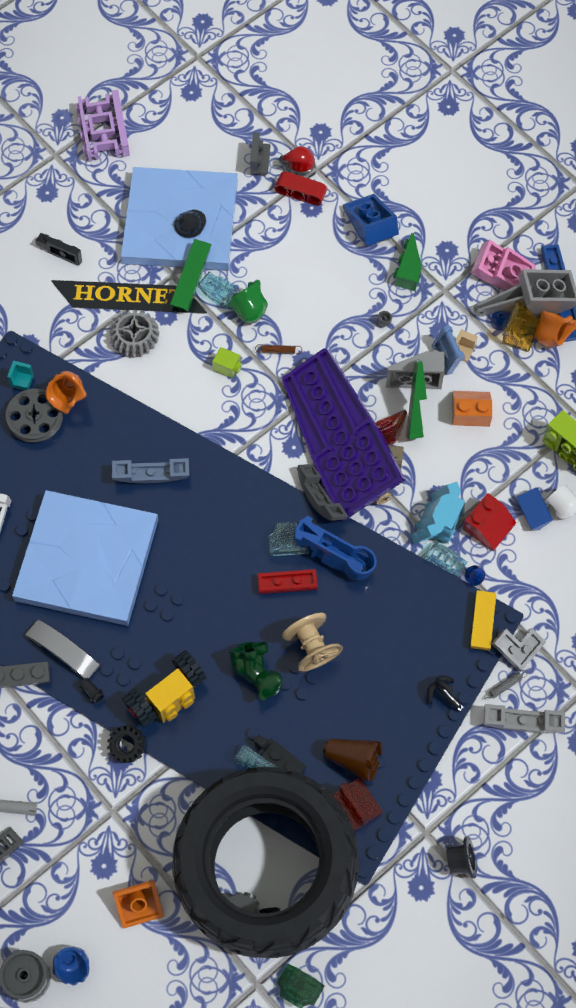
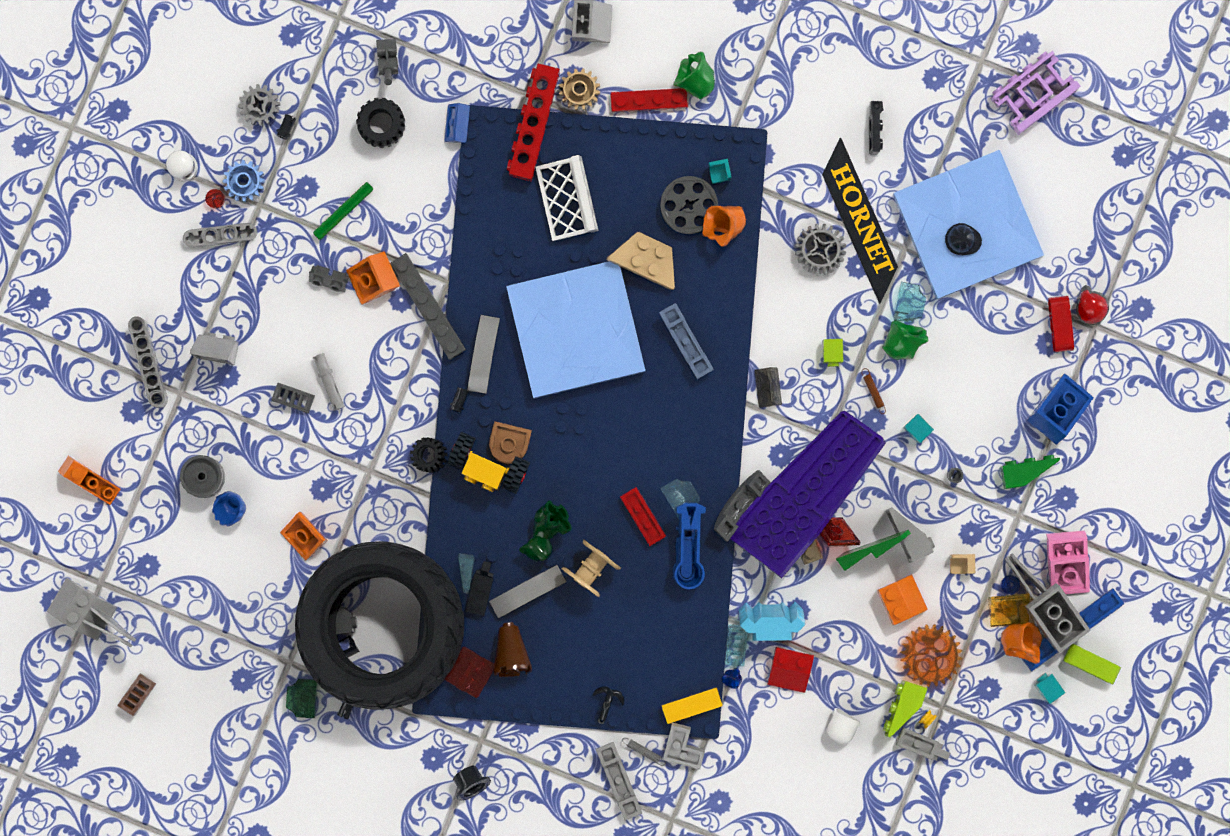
camera: 65 degrees right, 20 degrees up
green slope [170,239,212,312] -> none
dark grey bracket [250,132,271,175] -> none
medium blue plate [432,325,465,375] -> none
blue slope [516,487,553,530] -> none
none -> black pin [337,702,353,719]
none -> medium nougat tile [489,421,532,464]
none -> light grey slope [489,565,566,618]
none -> tan wing [606,232,675,290]
none -> clear smoke slope [755,367,782,408]
none -> clear orange gear [900,624,963,687]
none -> teal panel [903,414,934,444]

